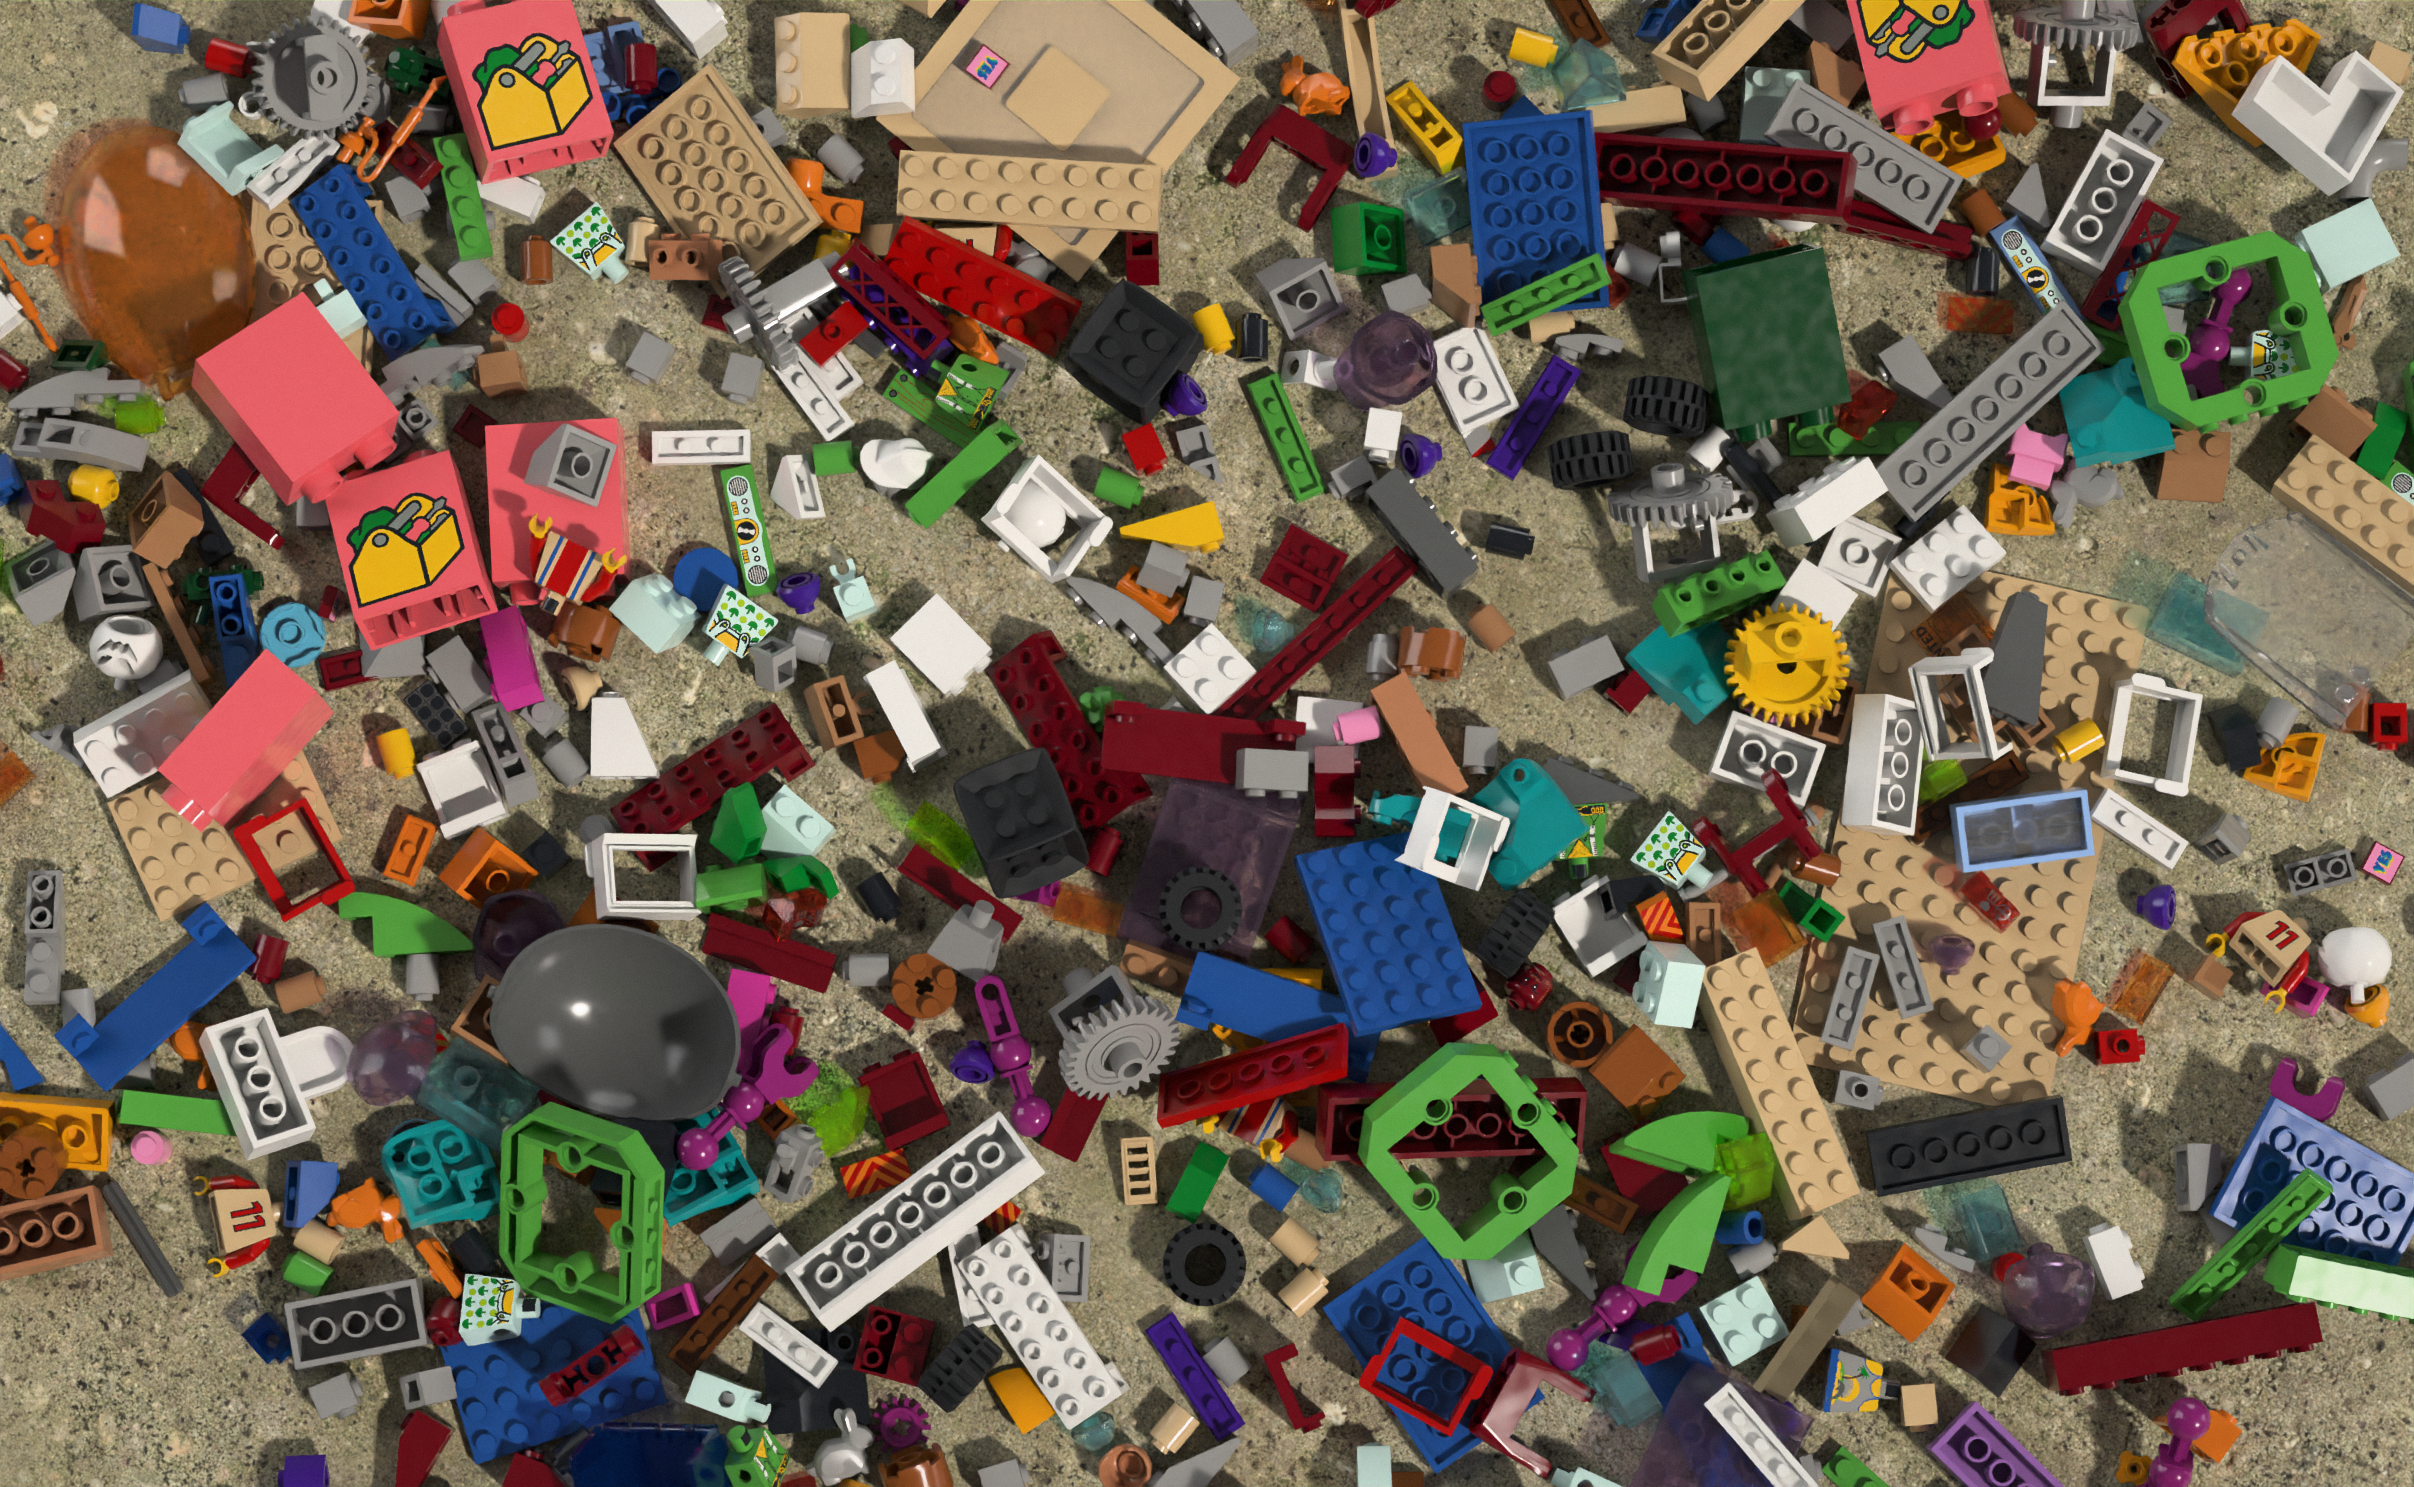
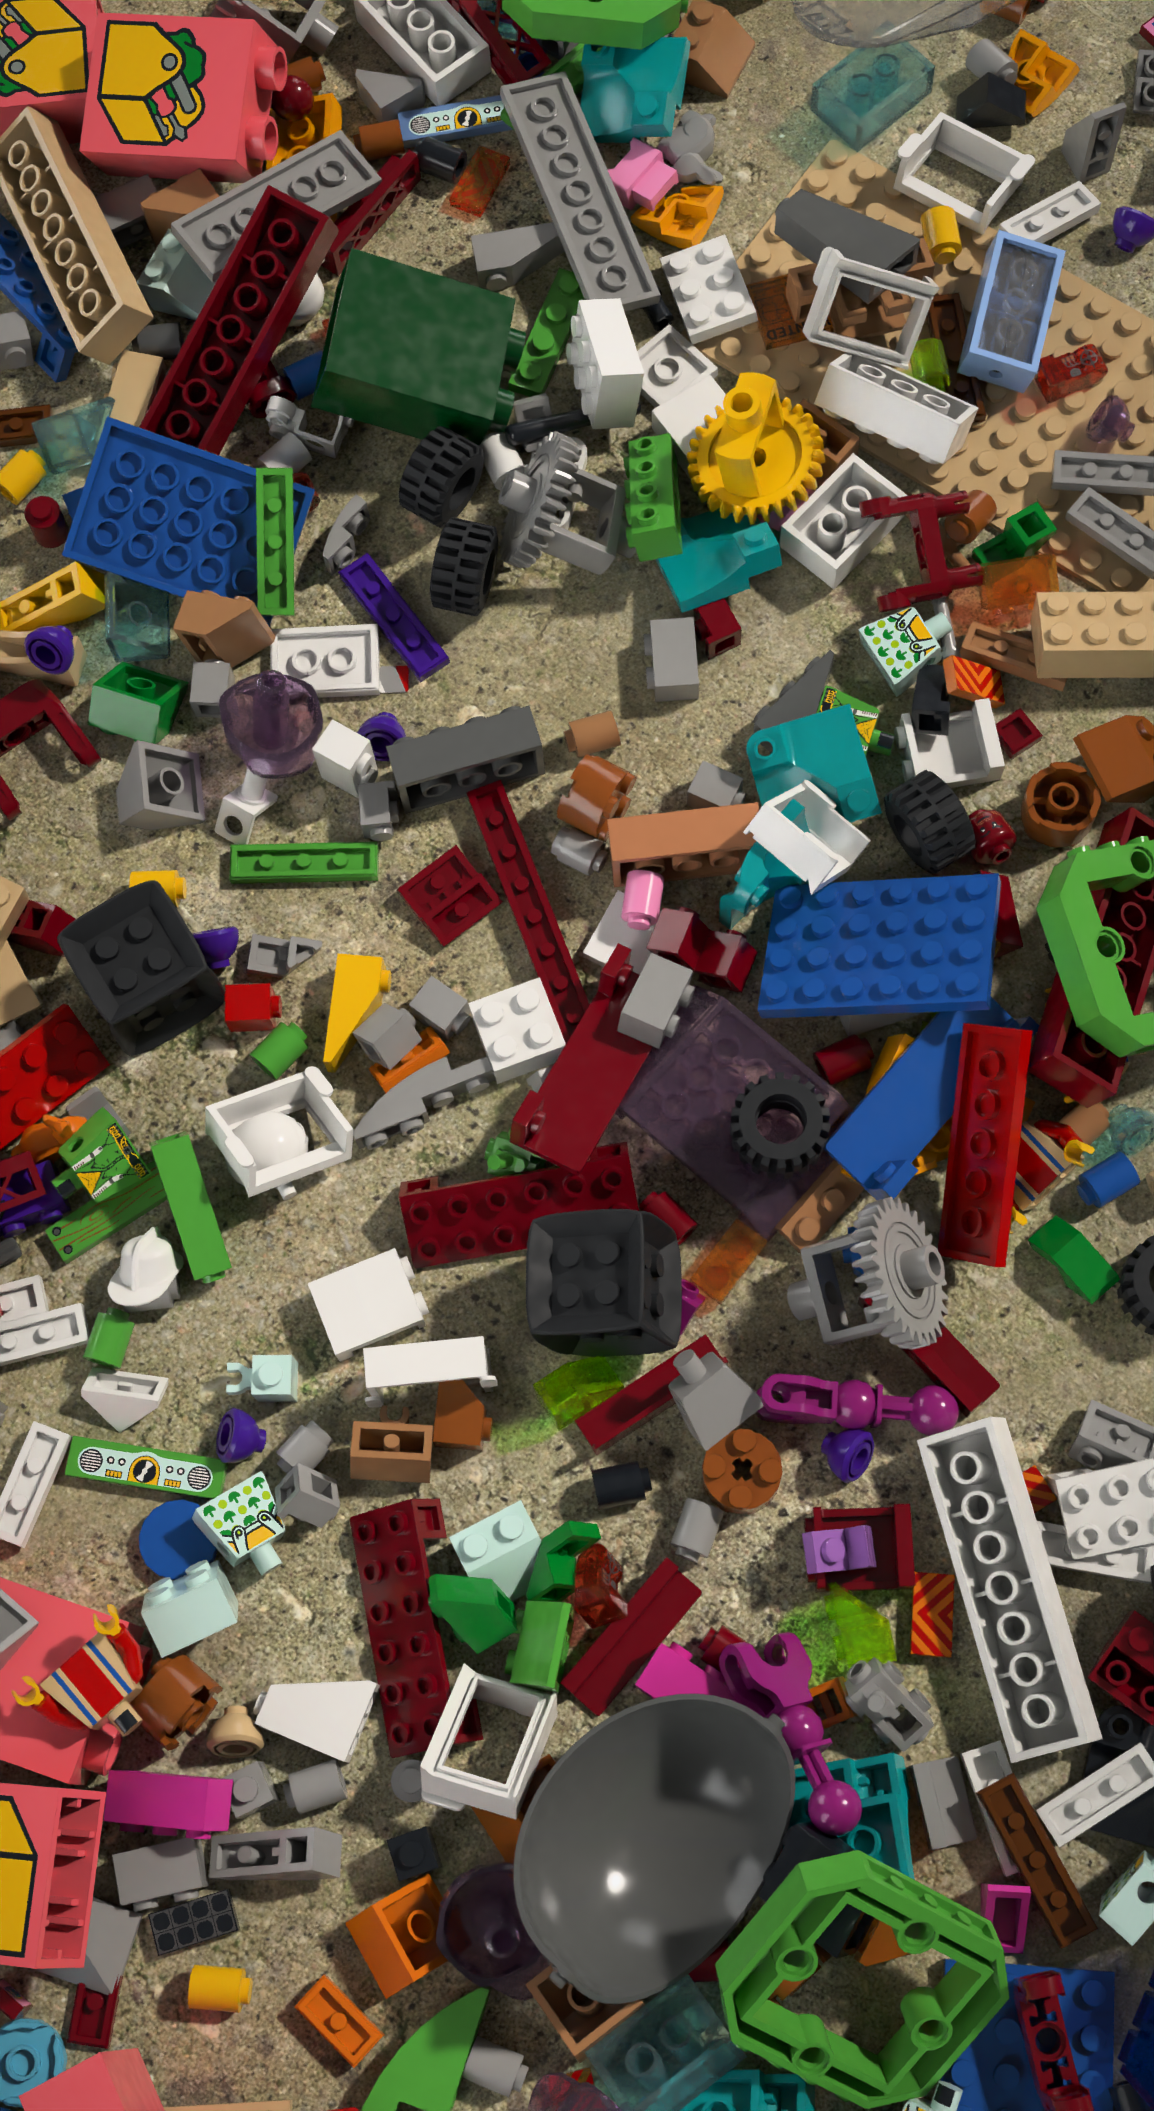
camera: 60 degrees left, 10 degrees down
white panel [416,738,510,841] -> none
dark red tile [882,1003,917,1033] -> none
tan slope [1120,1136,1158,1206] -> none
black brick [1236,313,1268,363] -> none
clear light blue brick [1251,607,1294,652] -> none
black brick [1485,521,1535,560] -> none
tan brick [1526,311,1575,344] -> none
light aqua brick [1632,940,1706,1028] -> none
clear red leg [1836,380,1897,441] -> none
none -> medium lavender slope [802,1525,877,1574]

